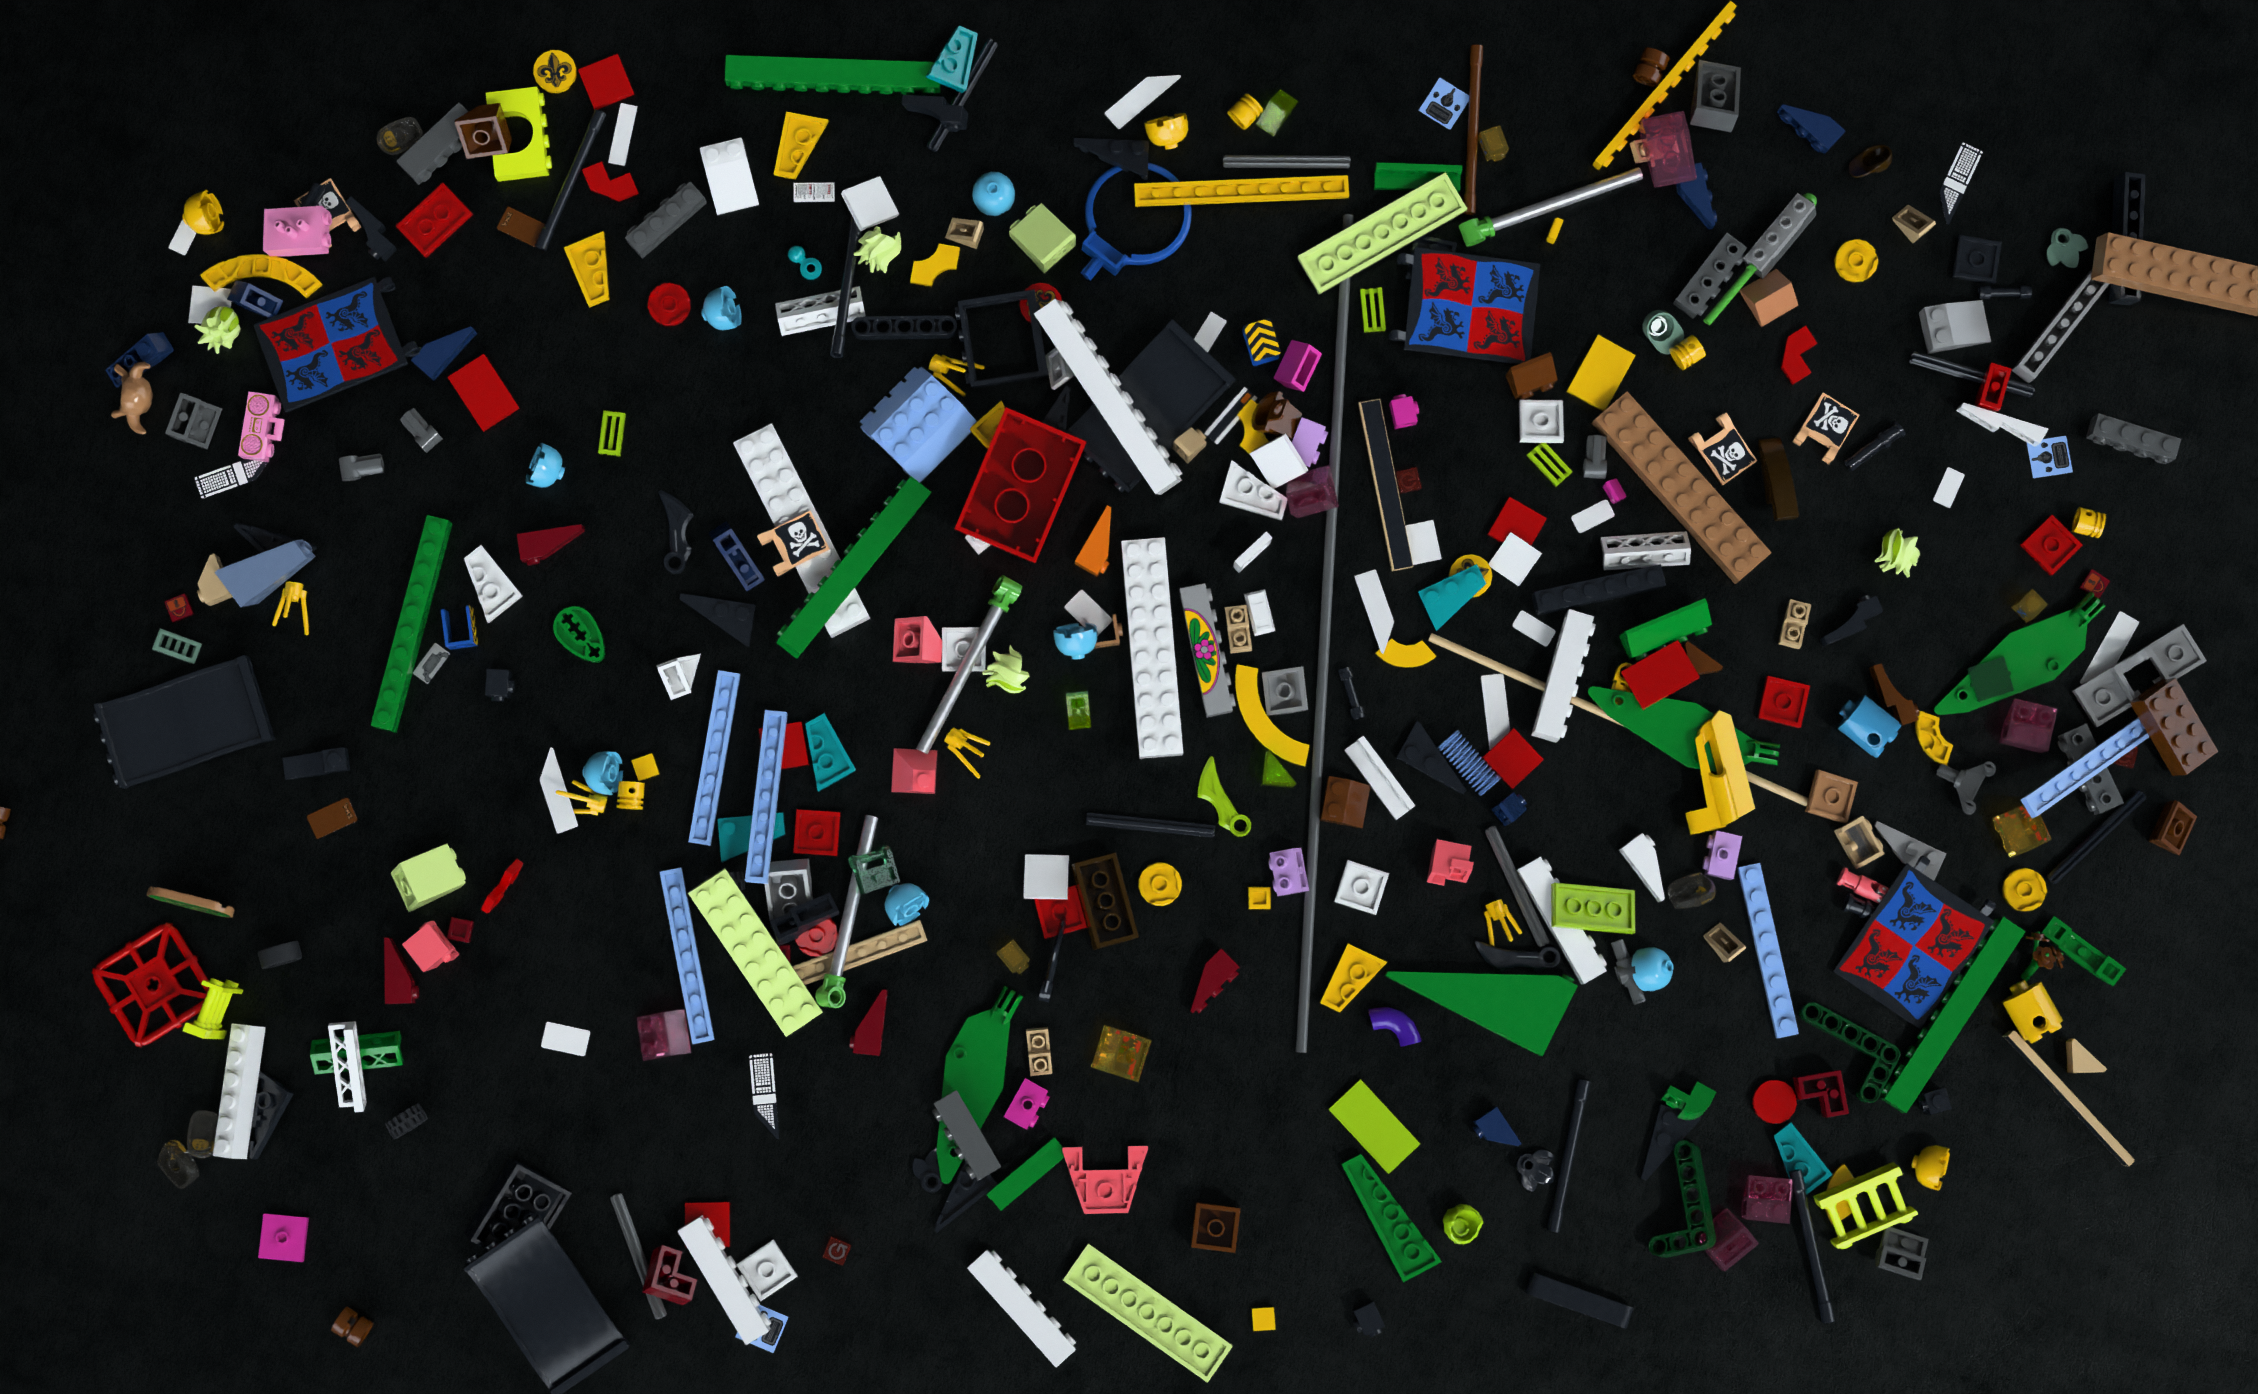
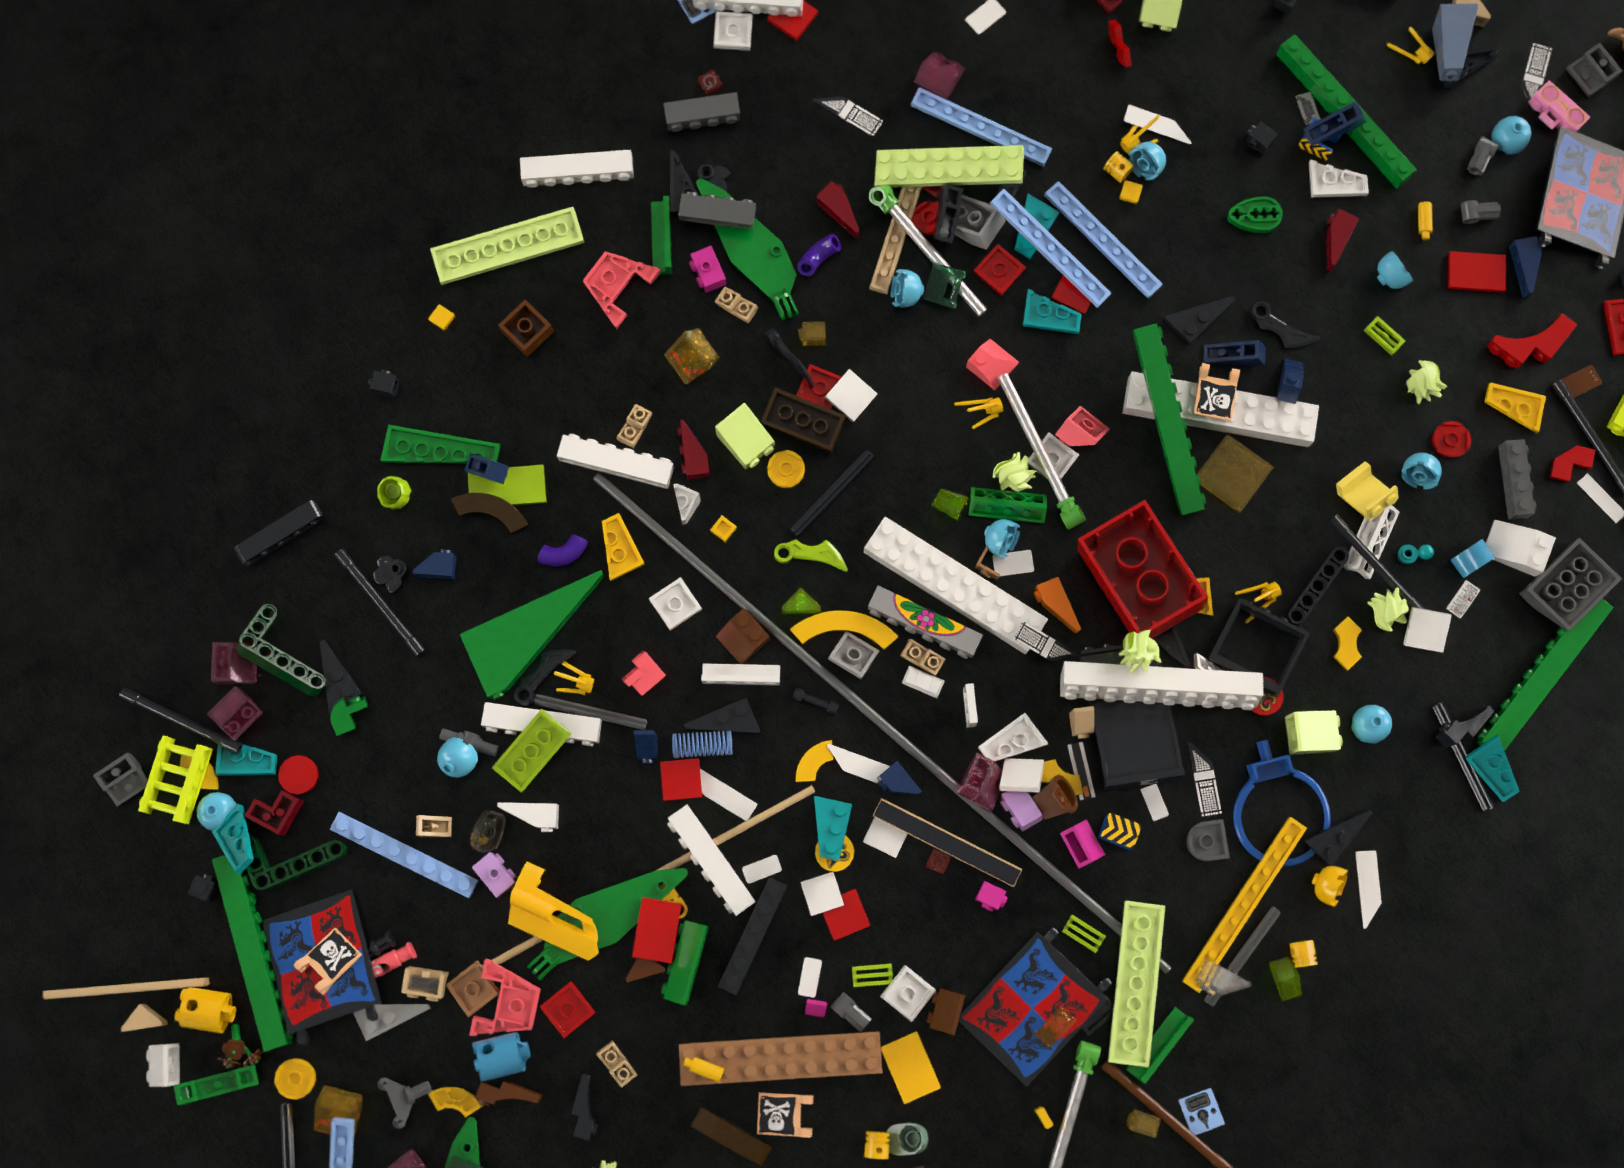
camera: 135 degrees right, 5 degrees down
white slope [656,654,701,700] -> none
yellow wing [774,112,829,180] -> none
light blue slope [860,367,977,483] -> none
tan slope [945,218,984,249] -> none
lavender brick [1269,848,1309,896] -> none
white fence [1601,531,1691,570] -> none
yellow cylinder [1912,1145,1950,1191] -> none
none -> white slope [146,1043,180,1087]
none -> medium azure cylinder [197,792,237,831]
none -> teal wing [212,804,254,874]
none -> flag [294,928,362,995]
none -> dark brown tile [451,493,528,533]
none -> dark blue slope [464,453,509,484]
none -> coral wing [470,959,541,1036]
none -> white brick [557,434,674,489]
none -> tan slope [617,404,652,448]
none -> dark grey brick [664,92,740,132]
none -> white slope [673,484,701,525]
none -> yellow cylinder [683,1057,724,1083]
none -> yellowish green slope [715,403,775,469]
none -> dark purple cylinder [797,234,841,276]
none -> dark blue slope [877,761,922,795]
none -> green fence [969,487,1047,523]
none -> sticker [1014,621,1079,661]
none -> clear orange slope [1034,1005,1077,1048]
none -> yellowish green hair [1119,630,1161,673]
none -> dark grey tile [1186,819,1230,861]
none -> sticker [1188,741,1222,816]
none -> clear slope [1195,960,1251,995]
none -> clear yellow plate [1197,434,1274,513]
none -> dark blue slope [1277,358,1304,404]
none -> dark blue slope [1303,102,1367,146]
none -> light yellow panel [1336,461,1398,521]
none -> yellowish green hair [1406,360,1447,404]
none -> yellow cylinder [1418,202,1433,240]
none -> dark azure piece [1451,539,1495,578]
none -> red arch [1486,313,1577,369]
none -> medium azure cylinder [1491,116,1531,155]
none -> dark grey slope [1519,538,1622,632]

